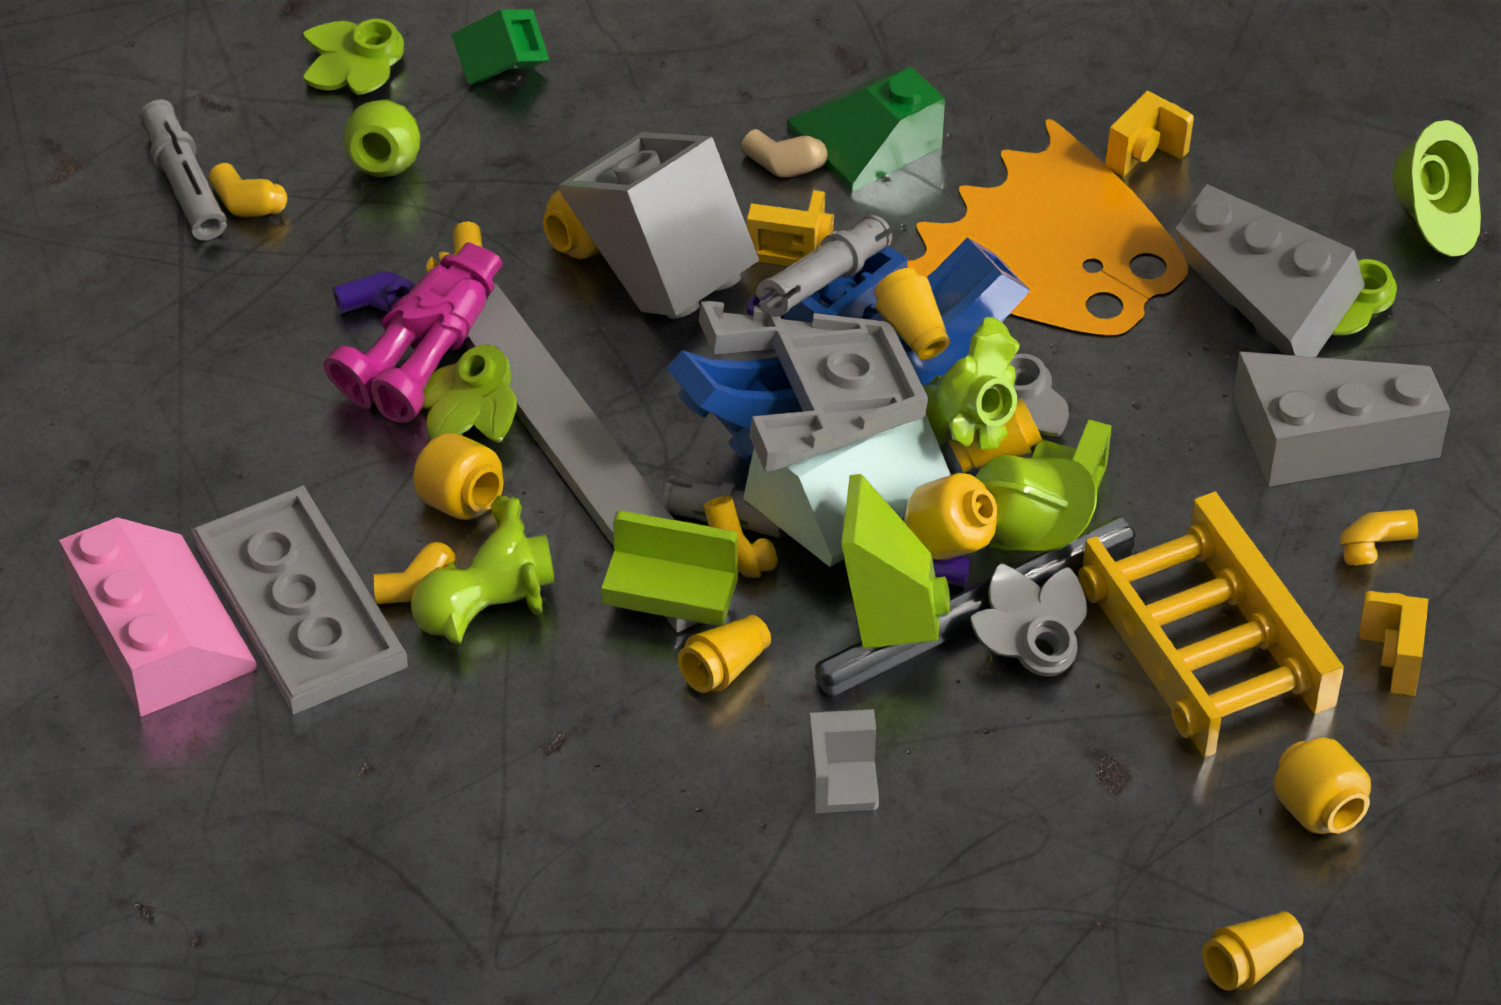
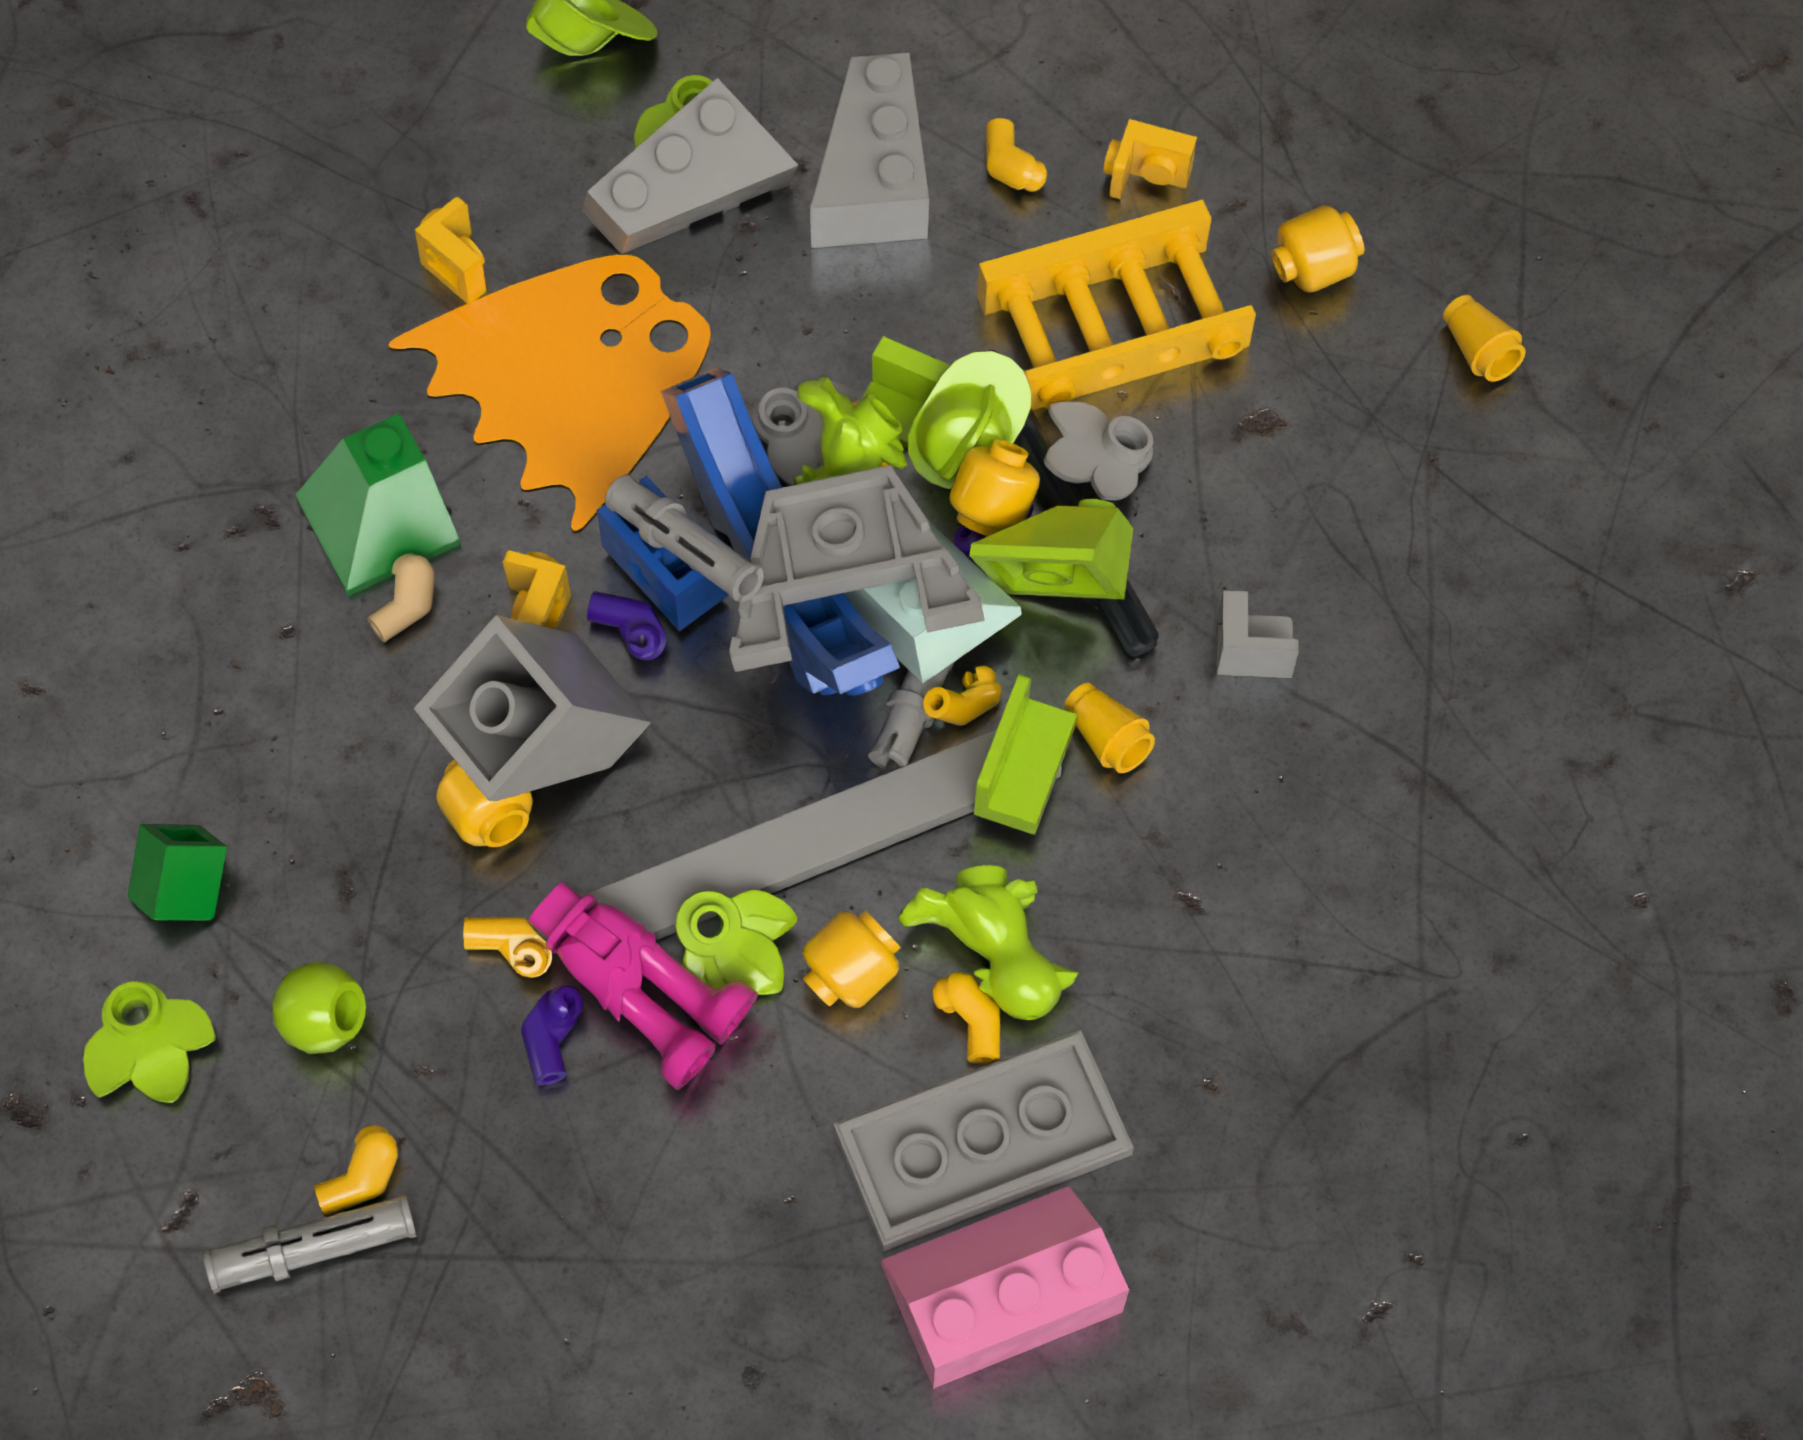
camera: 85 degrees left, 15 degrees up
yellow cone [874,268,950,360] -> none

